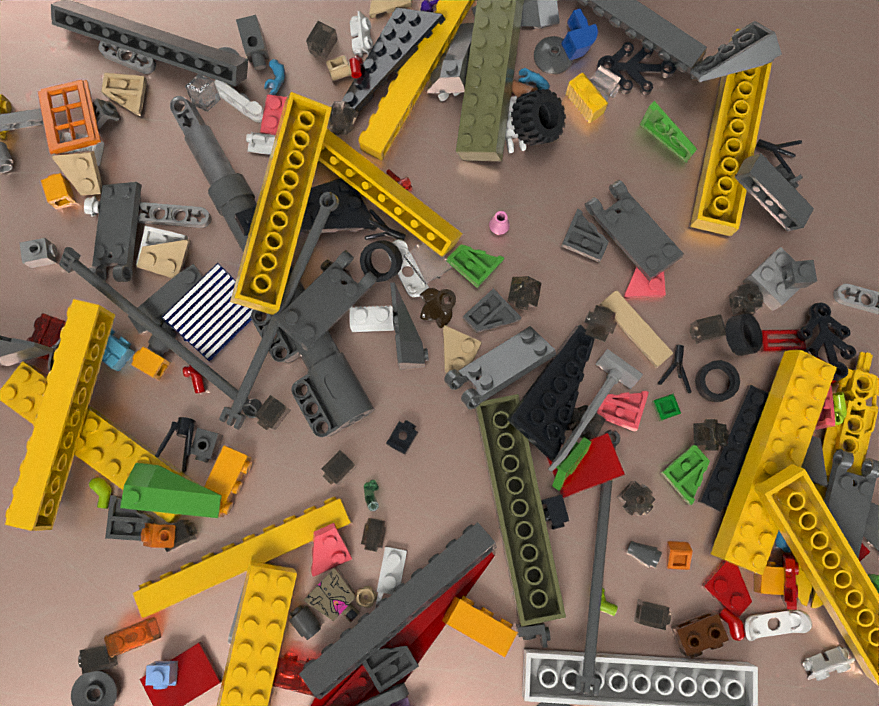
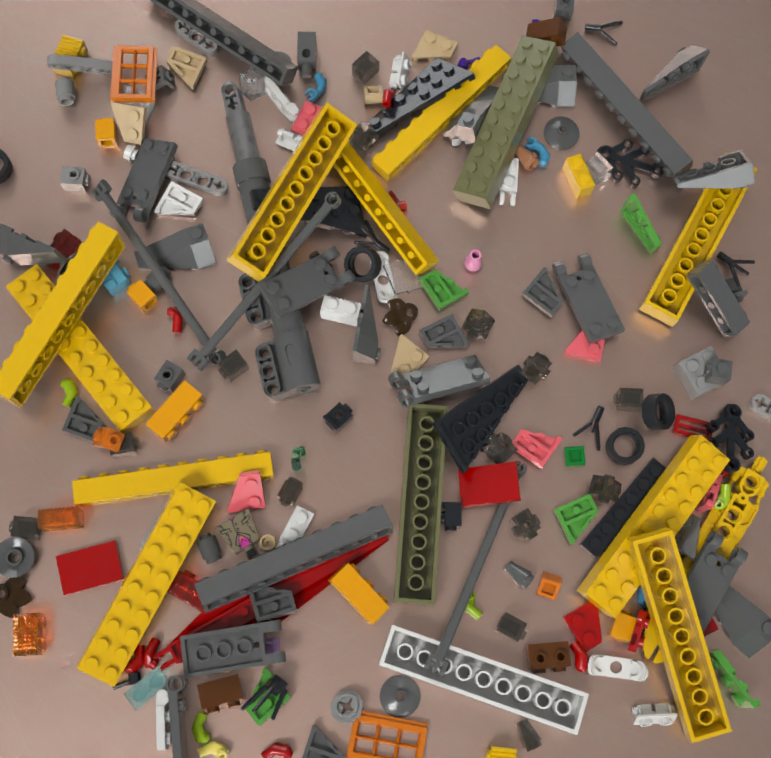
camera: 10 degrees right, 5 degrees down
bright green wedge [120,463,222,518] -> none
tan wing [137,240,191,278] -> none
light blue brick [146,661,178,689] -> none
black plant [155,417,196,473] -> none
piece [162,262,253,362] -> none
clear smoke brick [321,450,357,485] -> none
black tyre [511,89,566,146] -> none
dark grey bracket [516,622,551,648] -> none
light grey piece [548,349,643,472] -> none
bright green wing [552,437,592,491] -> none
blue brick [561,9,598,60] -> none
tan tile [600,290,673,368] -> none
clear smoke brick [729,284,764,315] -> none

